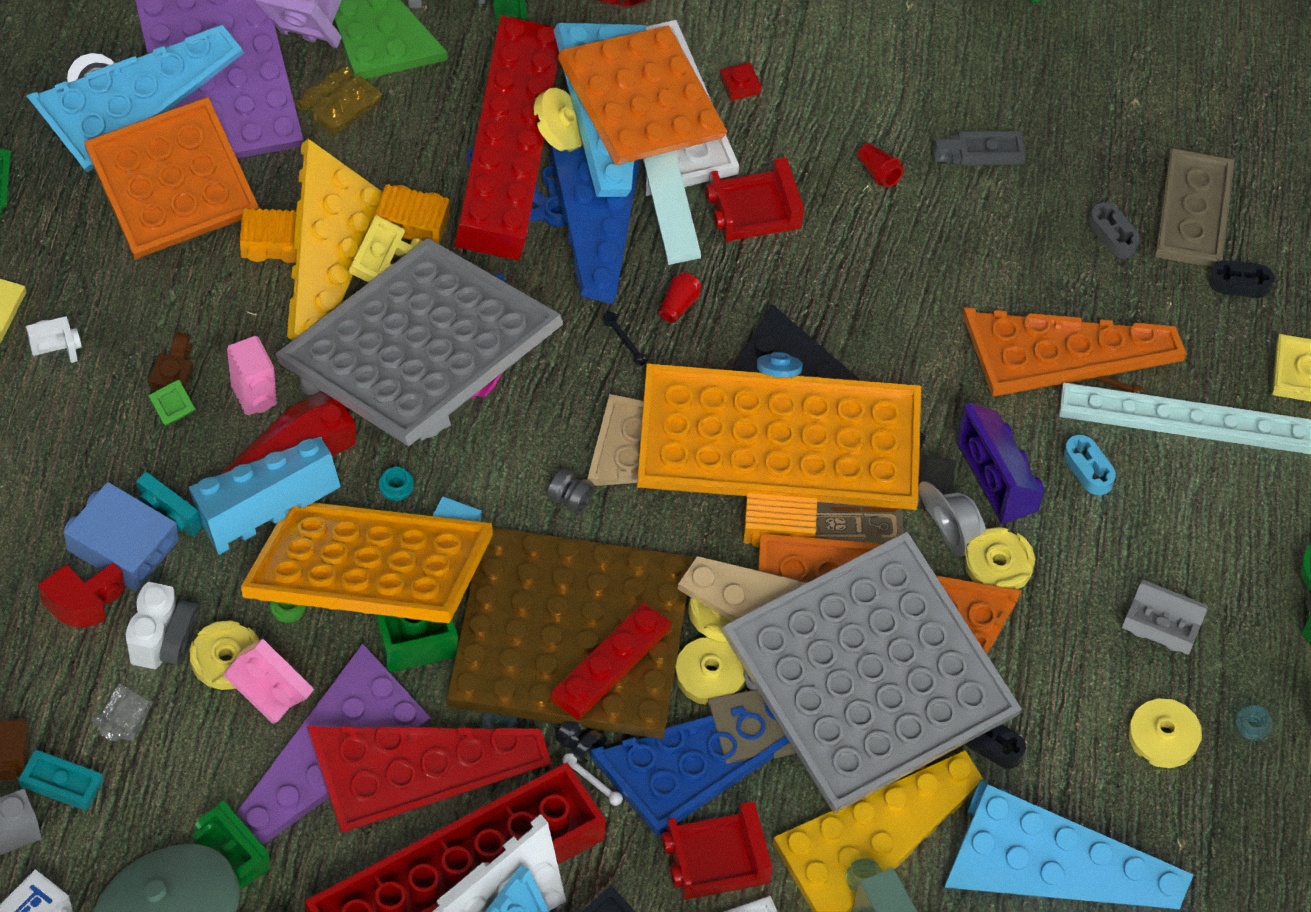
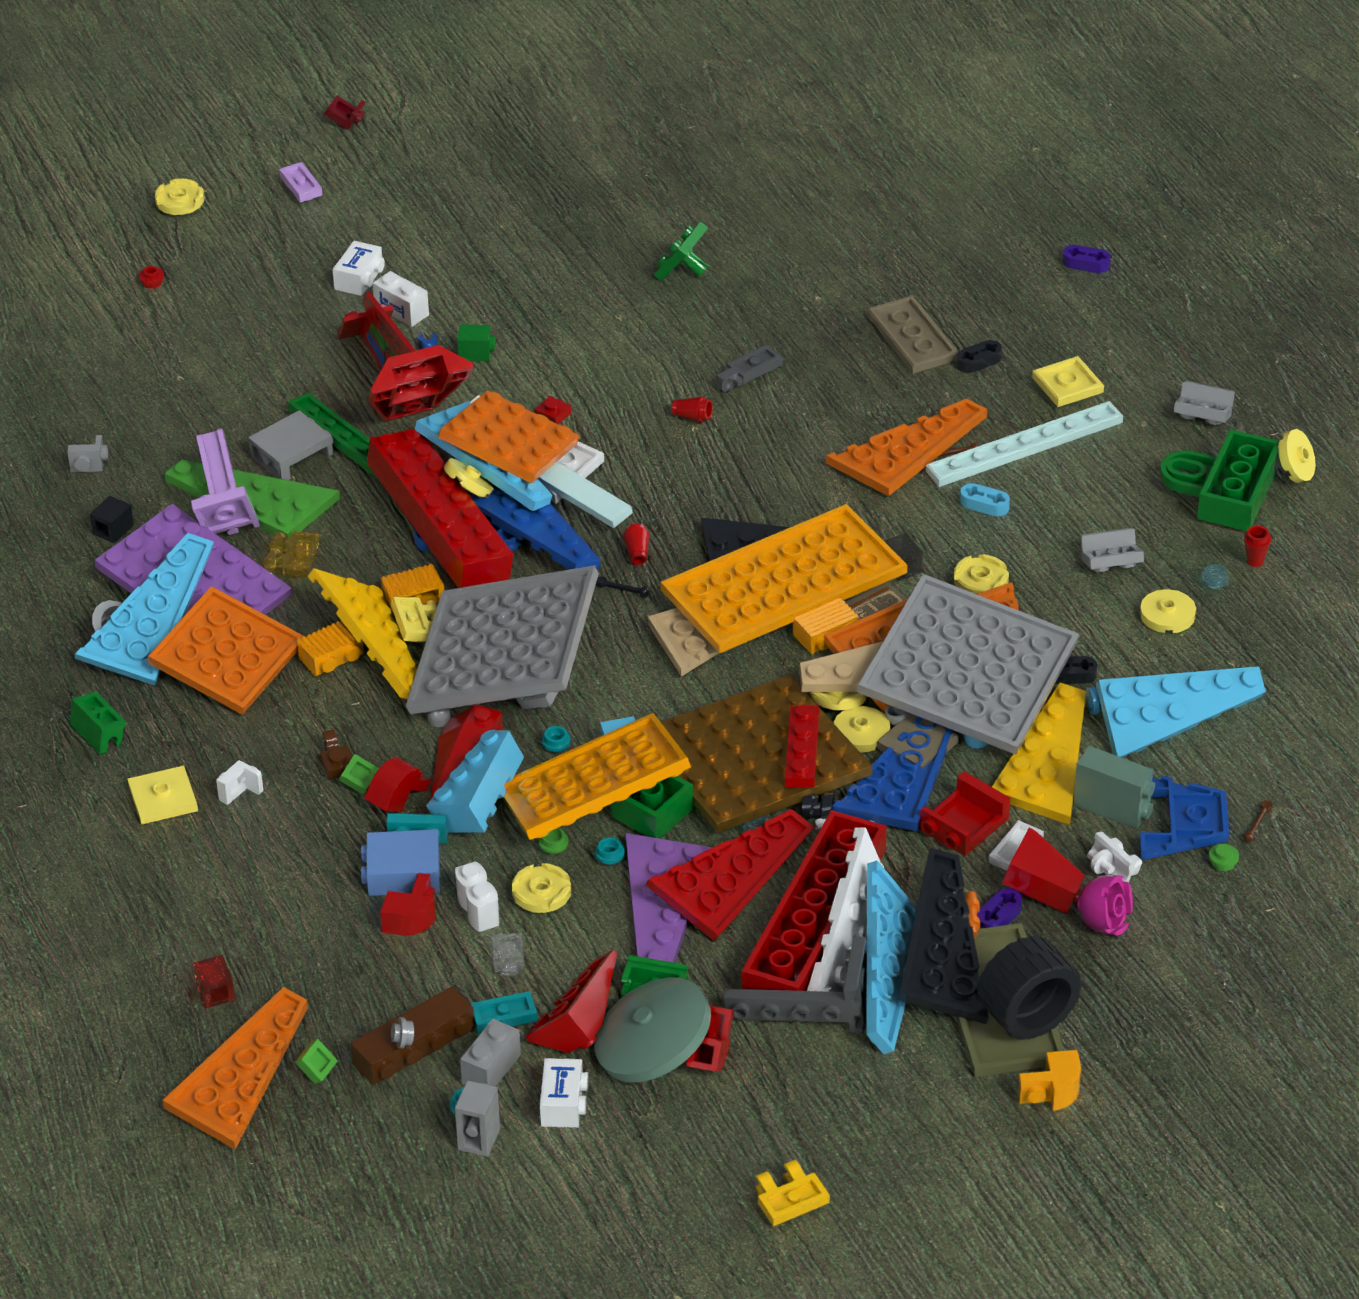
camera: 30 degrees left, 15 degrees down
dark grey beam [160,600,200,666] -> none
bright pink bracket [223,639,314,723] -> none
bright pink brick [227,336,278,415] -> none
flat silver wheel [547,468,595,515] -> none
red panel [705,157,804,242] -> none
dark azure piece [757,352,803,377] -> none
clear light blue plate [846,858,882,893] -> none
light grey piece [919,481,986,557] -> none
dark purple slope [956,403,1044,524] -> none
dark grey beam [1089,202,1140,259] -> none
none -> red brick [364,757,431,812]
none -> red wedge [525,949,617,1053]
none -> teal plate [595,837,625,865]

